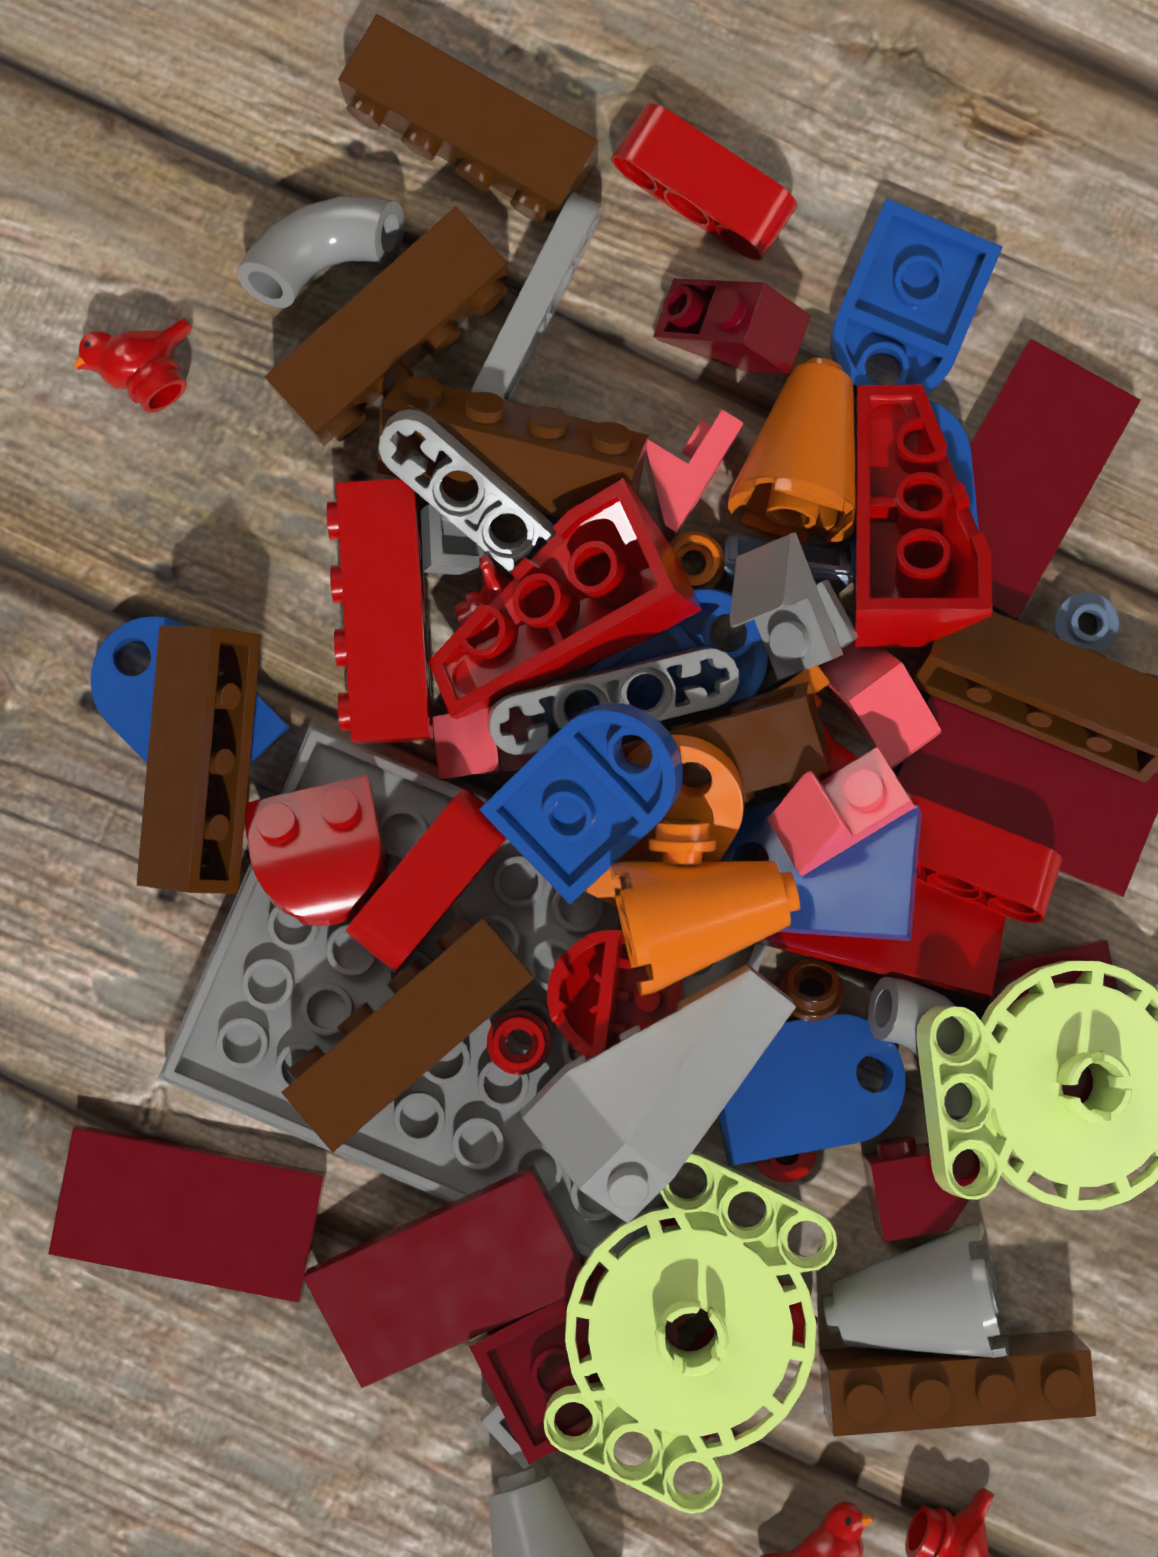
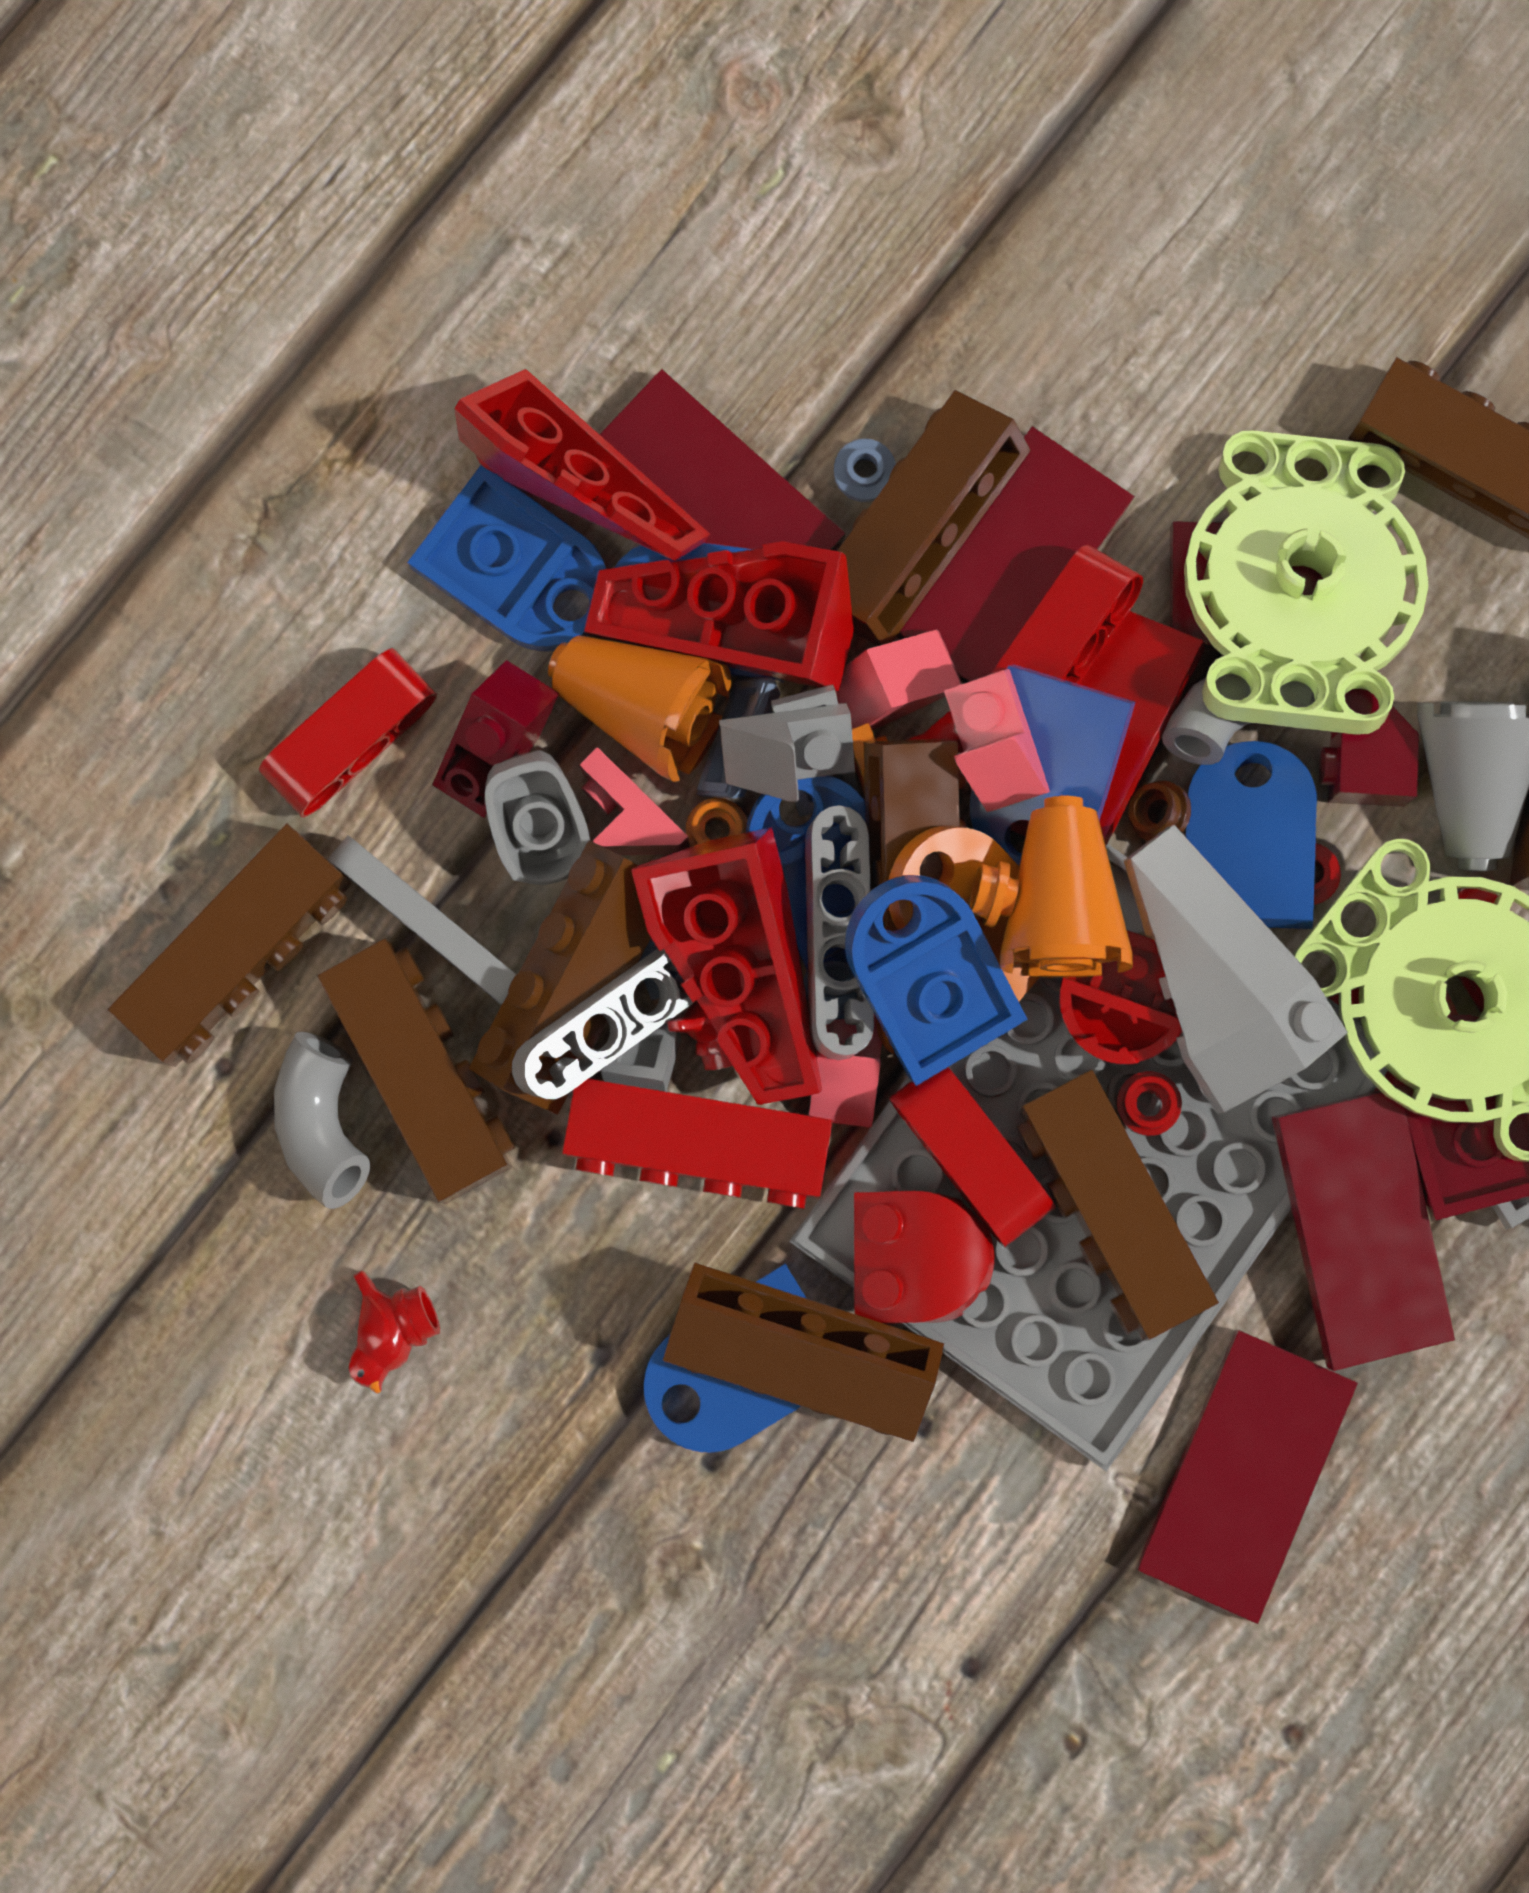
camera: 80 degrees left, 5 degrees down
none -> red wedge [454,369,710,561]
none -> light grey piece [485,750,590,885]

